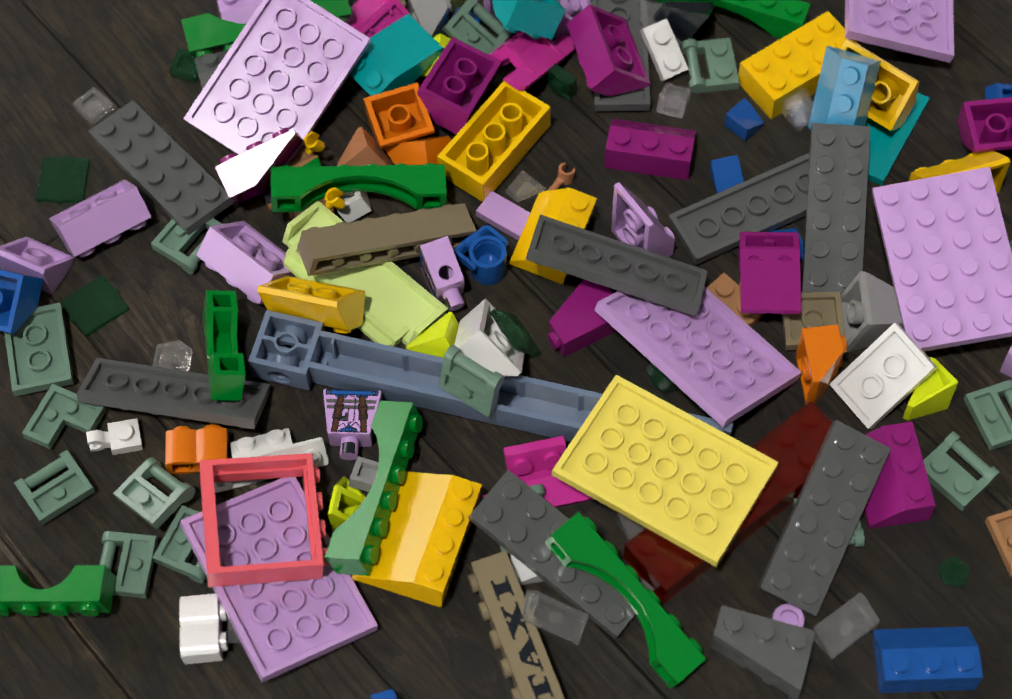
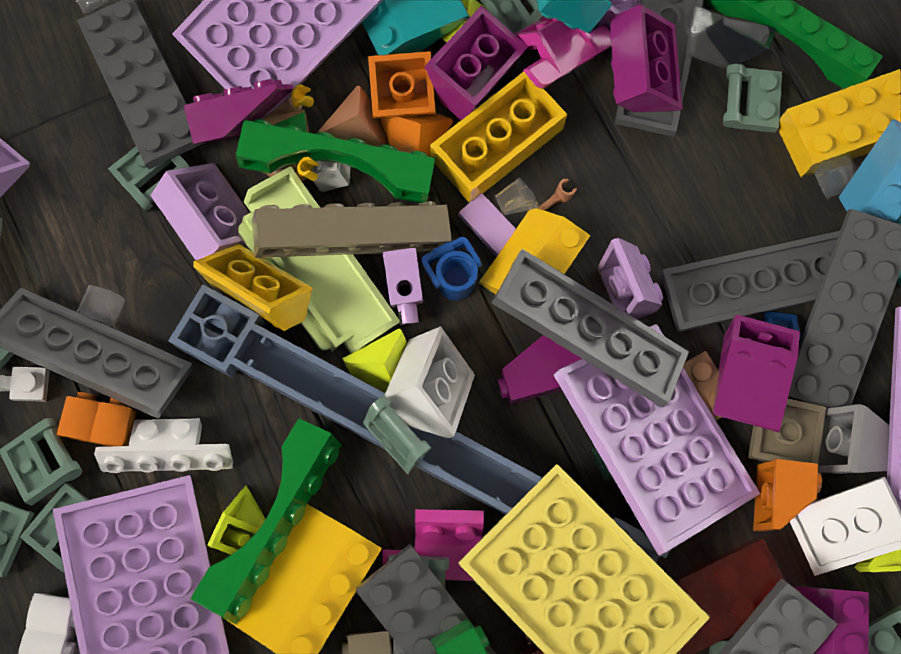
camera: 10 degrees right, 15 degrees up
clear green piece [36,155,90,205] -> none
lavender slope [49,180,151,257] -> none
clear green piece [60,275,129,337] -> none
coral window [200,453,329,587] -> none
green arch [203,290,246,401] -> none
torso [323,389,382,461] -> none
light grey plate [348,456,379,492] -> none
clear green piece [490,309,542,357] -> none
clear green plate [548,64,577,101] -> none
magenta slope [604,119,697,180] -> none
white plate [640,18,688,81] -> none
clear slope [656,83,692,118] -> none
blue slope [709,155,744,193] -> none
blue slope [725,98,764,141] -> none

